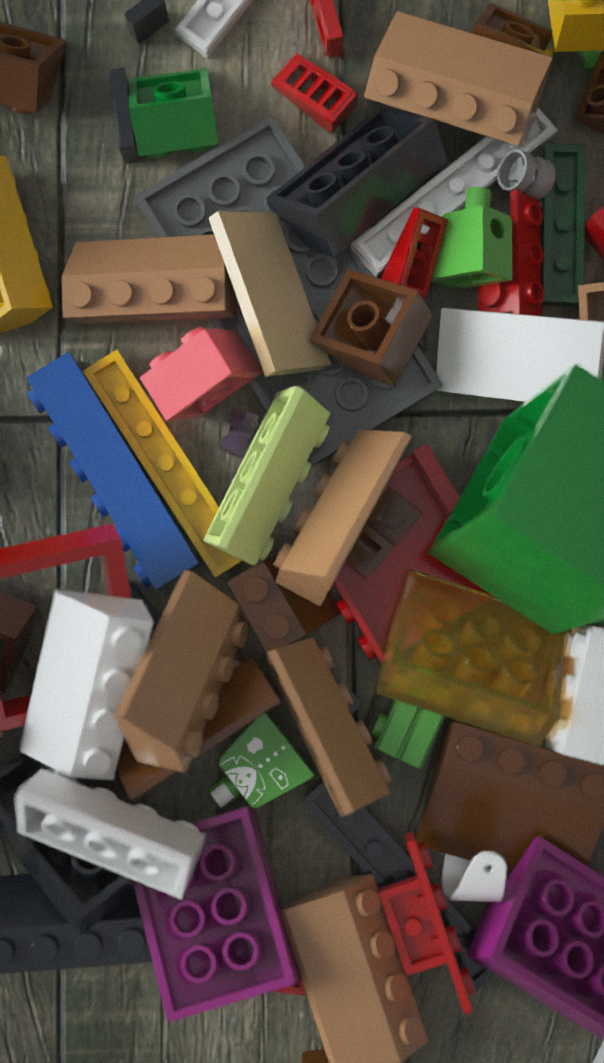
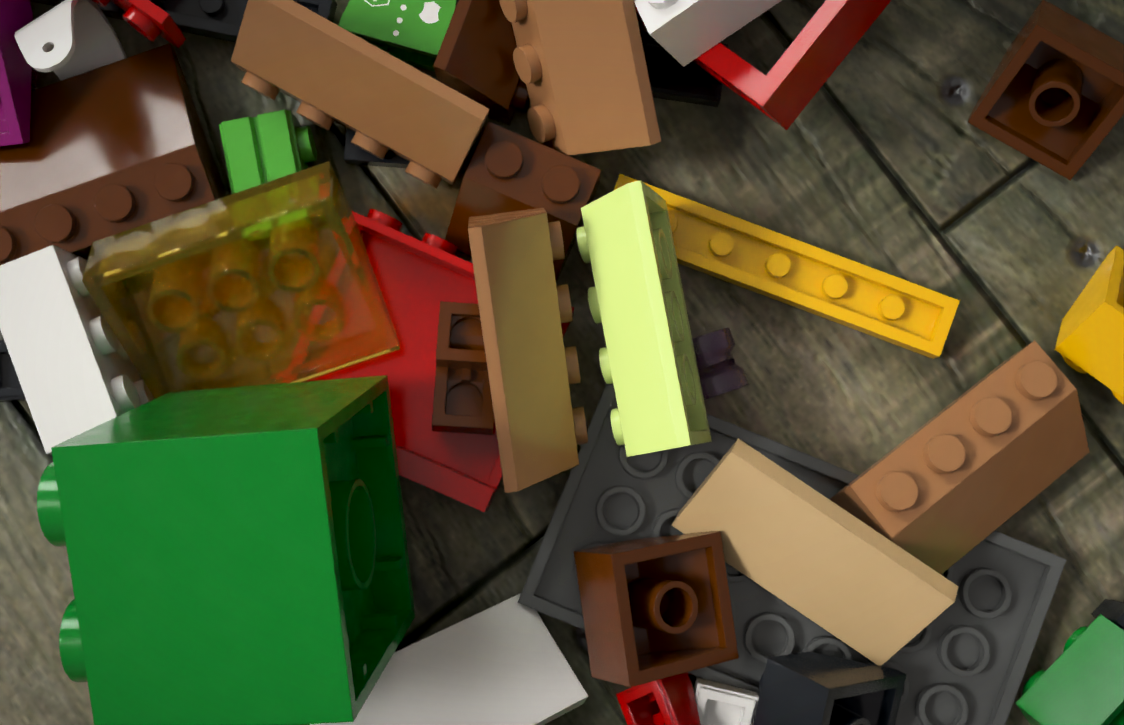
camera: 145 degrees right, 0 degrees up
blue brick [26,352,202,591] -> none
coral brick [140,327,263,421] -> none

